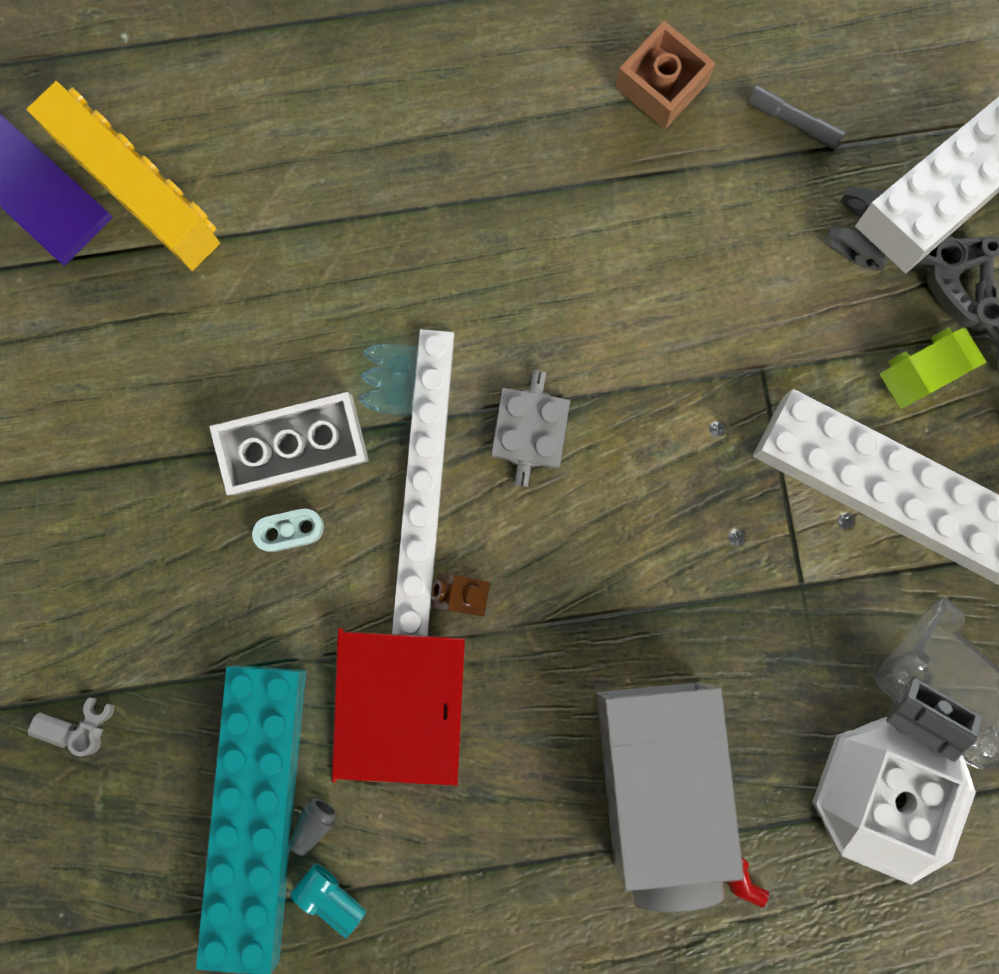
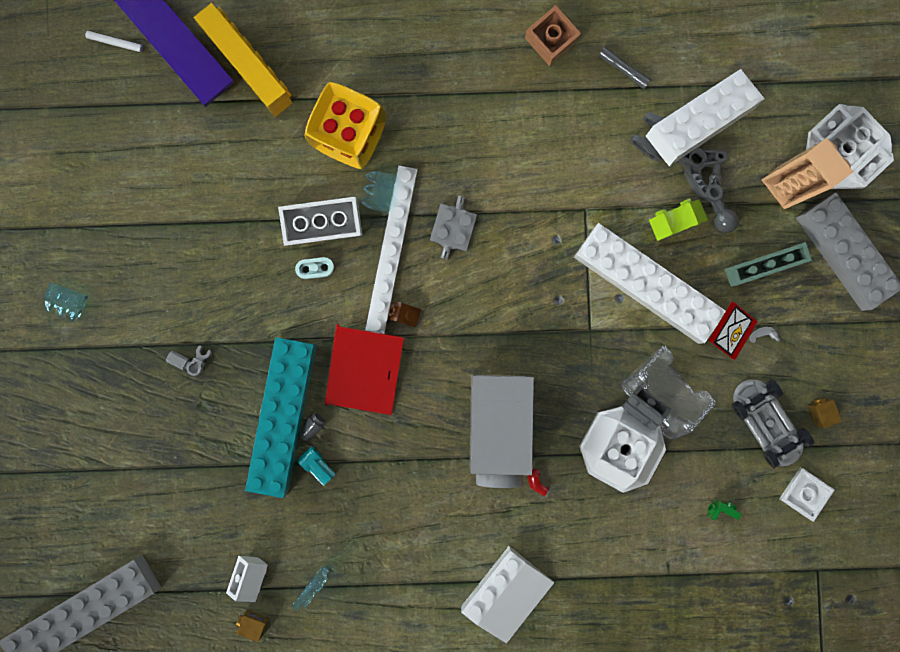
camera: 10 degrees right, 5 degrees up
none -> yellow piece [304,82,387,169]

